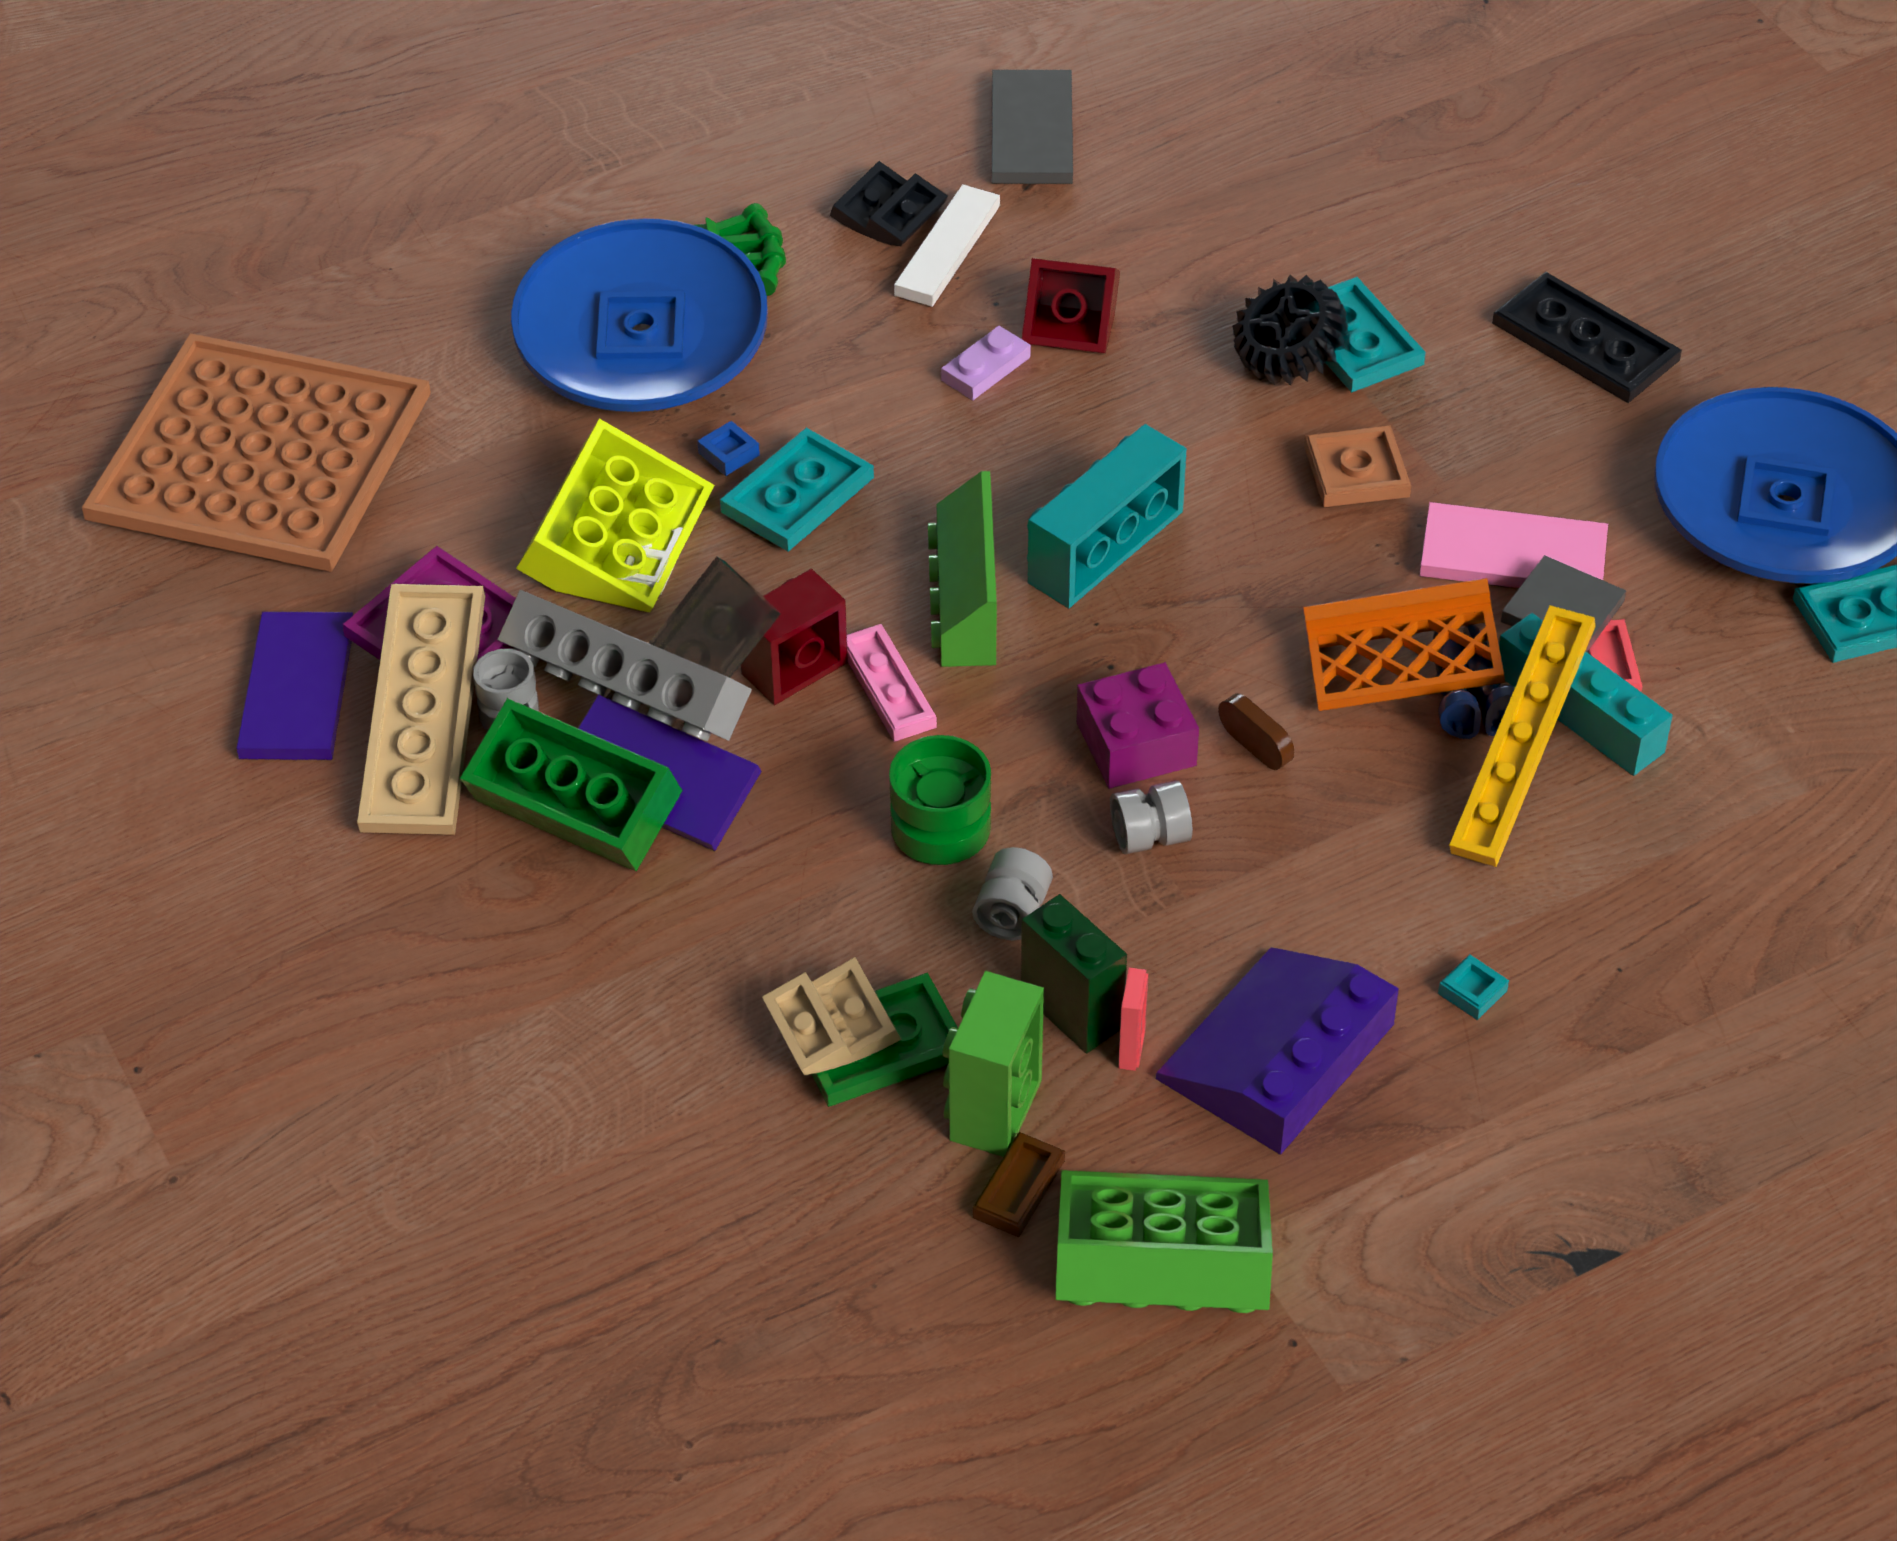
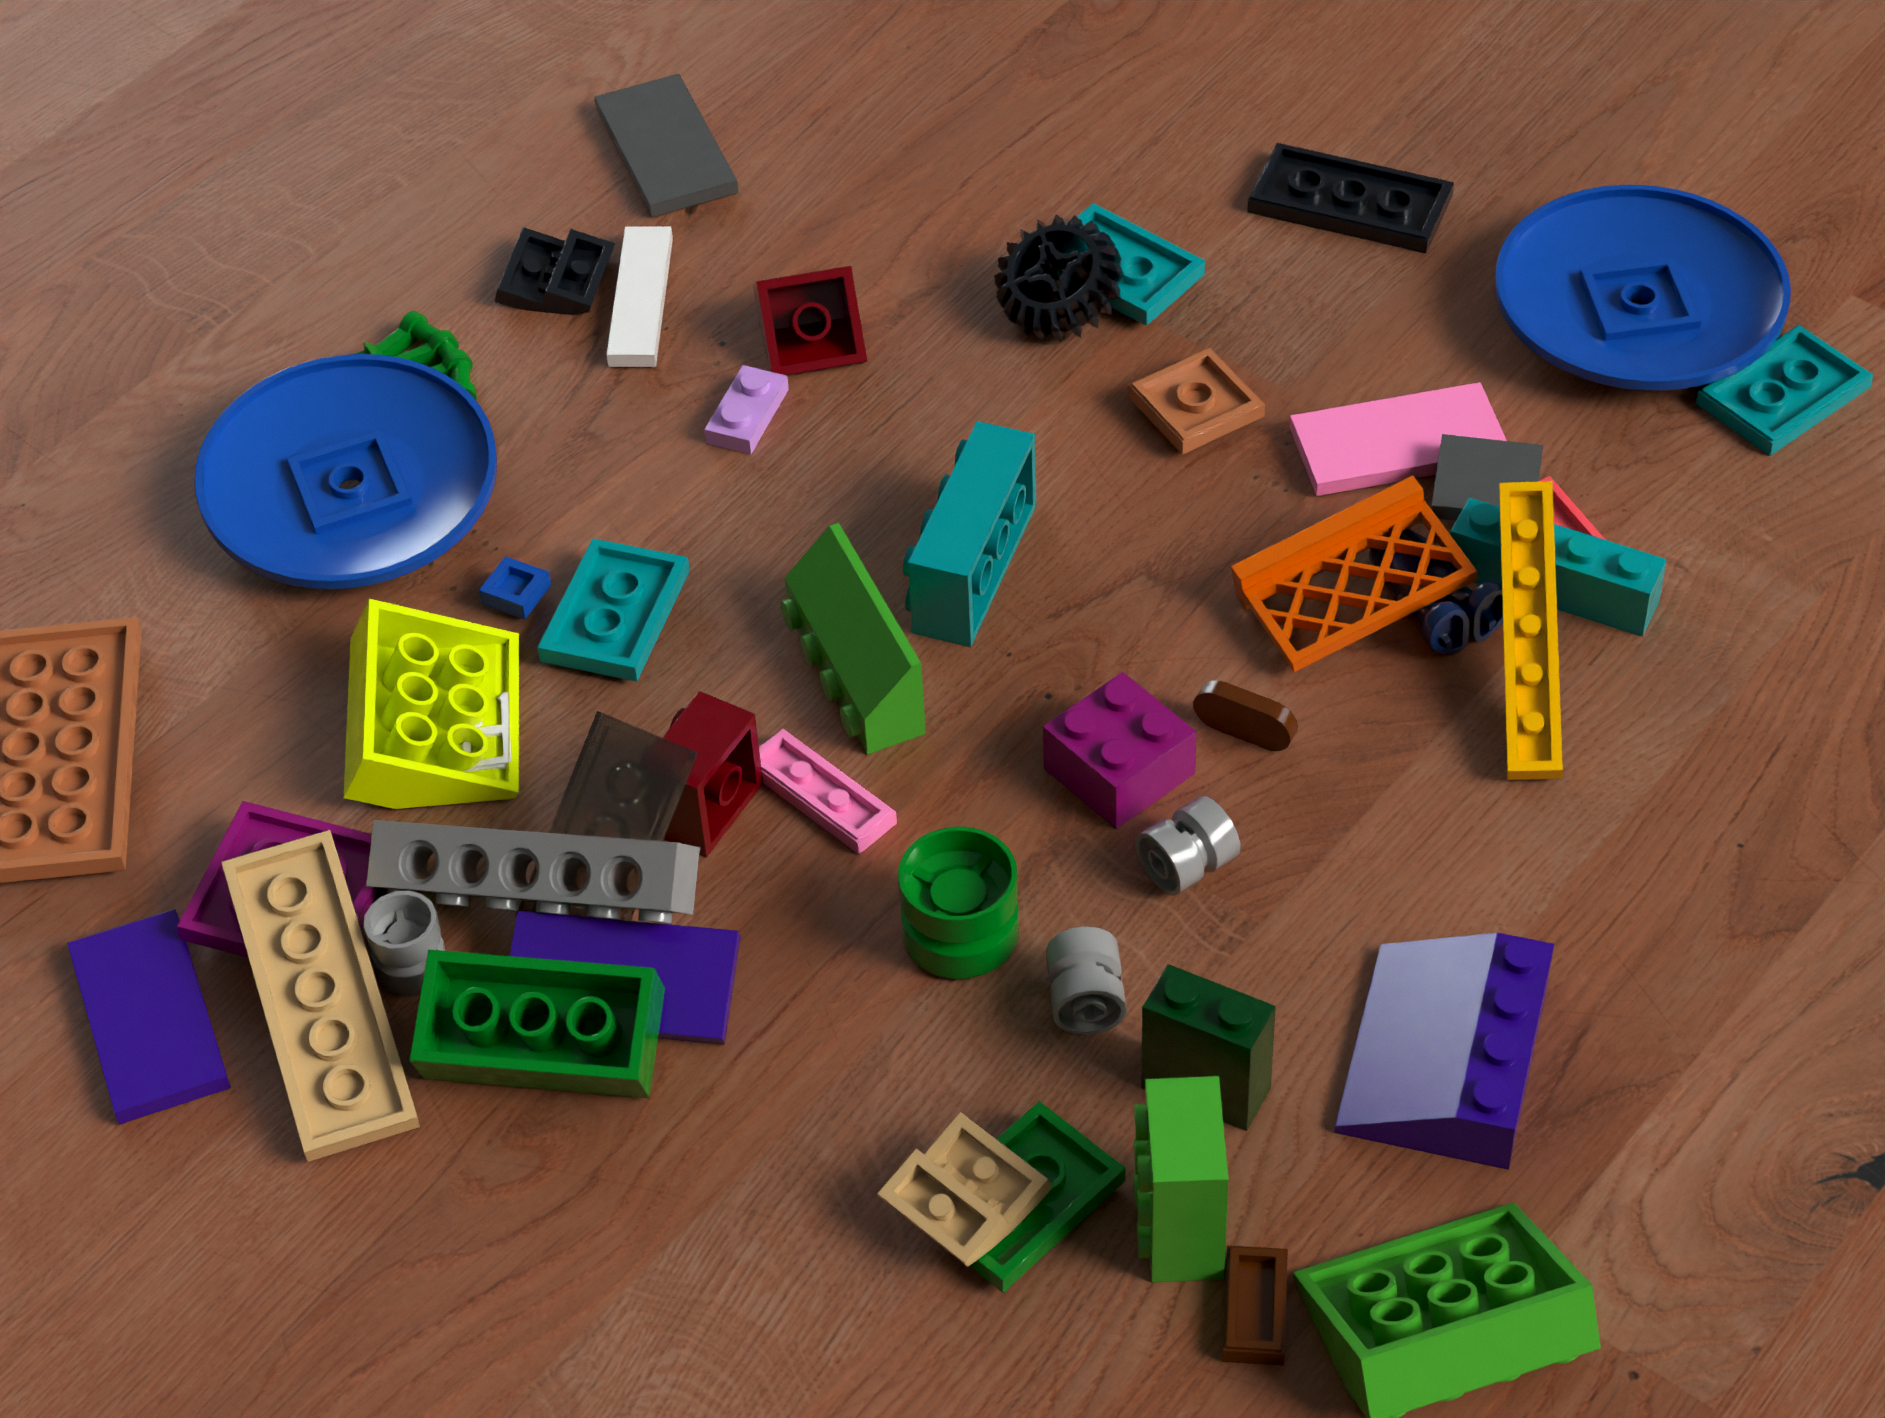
camera: 20 degrees left, 0 degrees up
coral tile [1119,967,1148,1071] -> none
teal tile [1438,954,1509,1020] -> none

